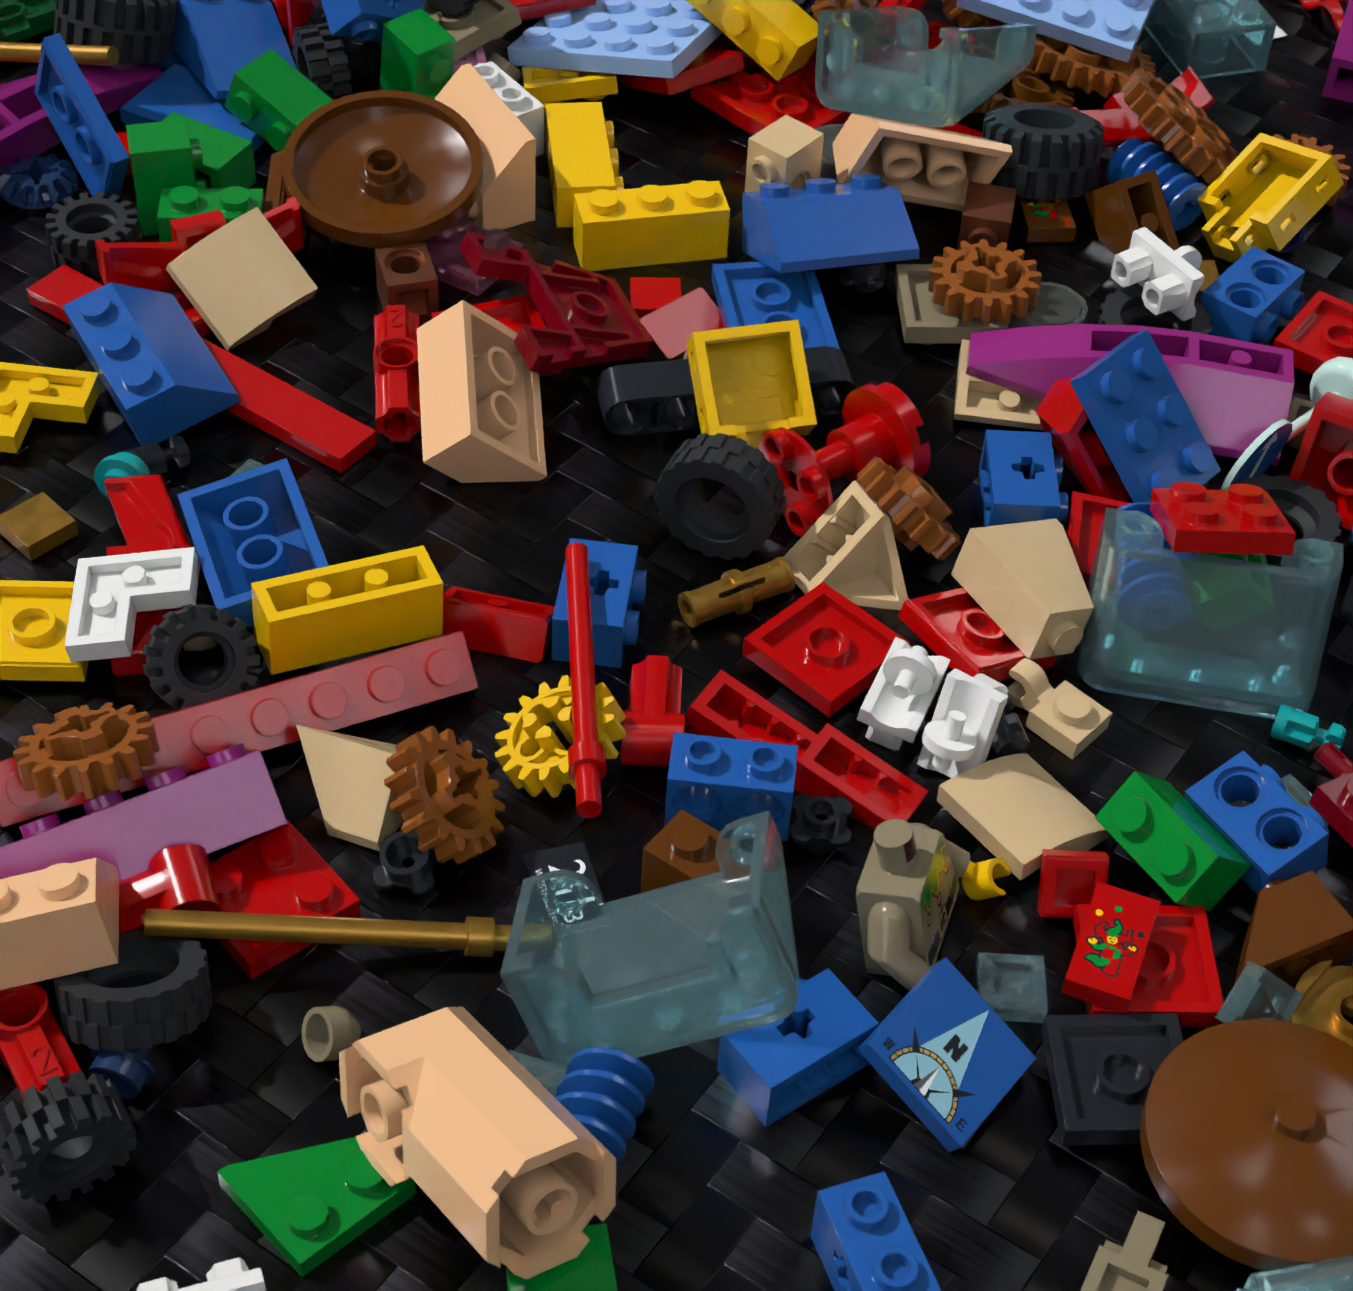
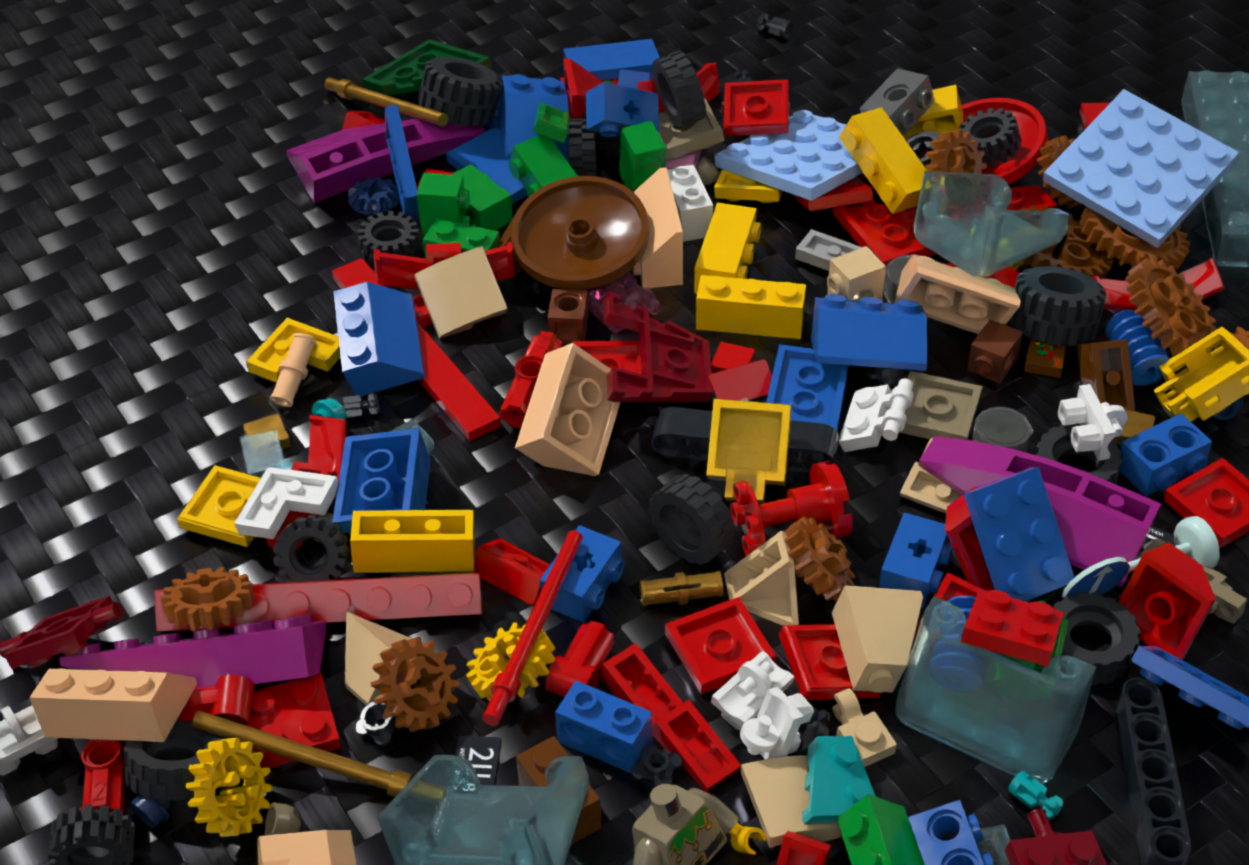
camera: 25 degrees right, 0 degrees up
dark orange gear [928,239,1042,326] -> none
none -> yellow gear [186,737,272,837]
none -> clear light blue tile [240,429,285,474]
none -> light nougat pin [270,333,316,407]
none -> green tile [533,103,570,143]
none -> light grey plate [795,229,862,271]
none -> teal wing [802,736,876,825]
none -> white plate [838,378,914,452]

